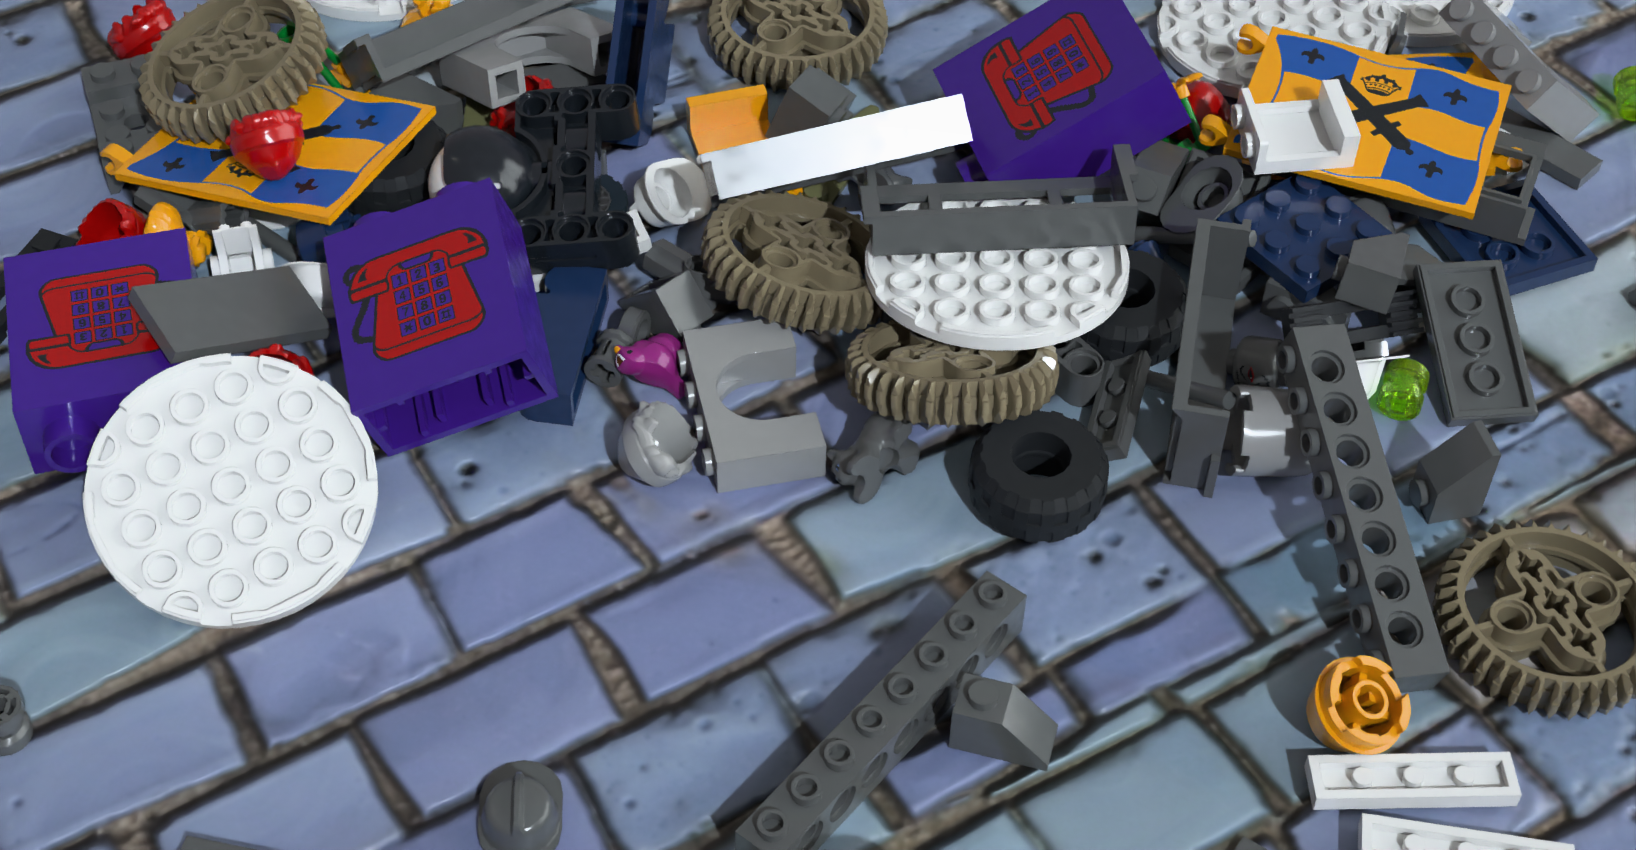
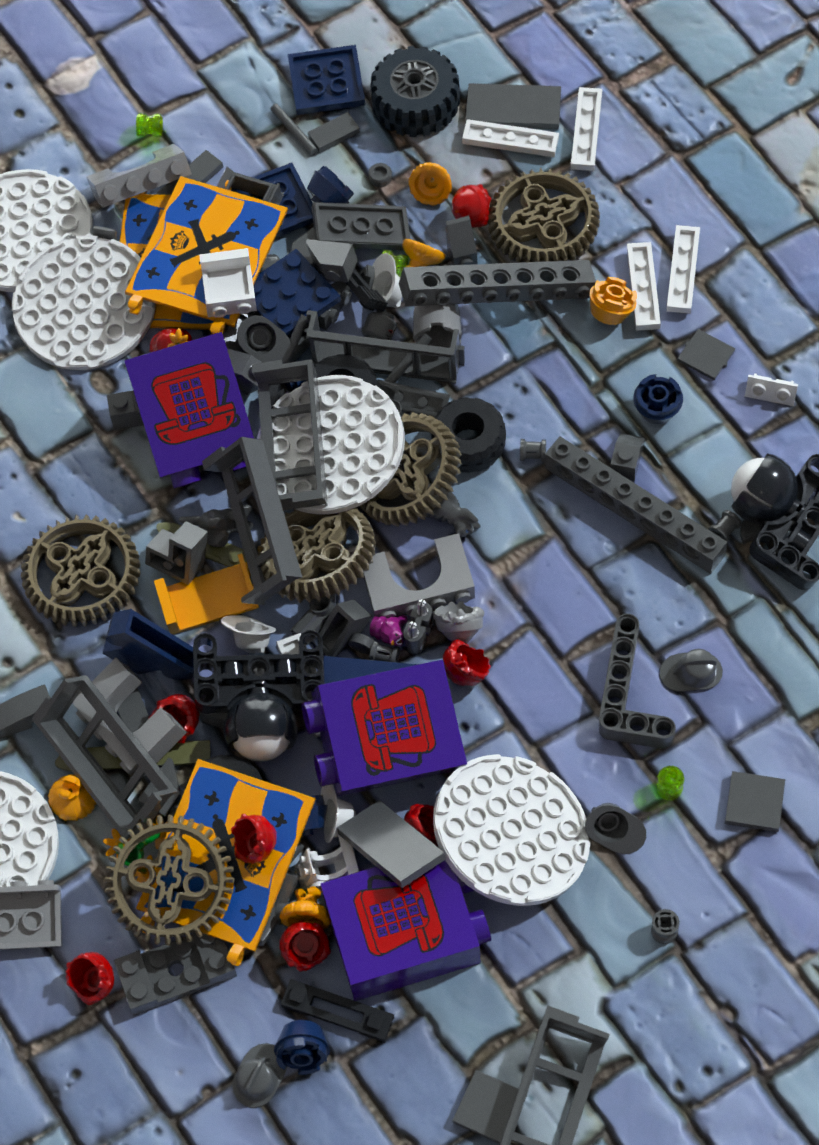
camera: 85 degrees left, 15 degrees up
none -> dark blue cone [307,165,354,204]
none -> dark grey tile [368,163,392,187]
none -> light orange hair [402,239,446,267]
none -> dark grey piece [403,599,434,655]
none -> light orange hair [408,162,452,206]
none -> red hair [443,639,491,686]
none -> red hair [451,184,492,228]
none -> dark grey bush [520,439,546,462]
none -> dark grey piece [585,803,646,854]
none -> dark grey beam [599,614,676,749]
none -> dark blue cone [633,374,683,424]
none -> clear neon green wheel [656,766,684,800]

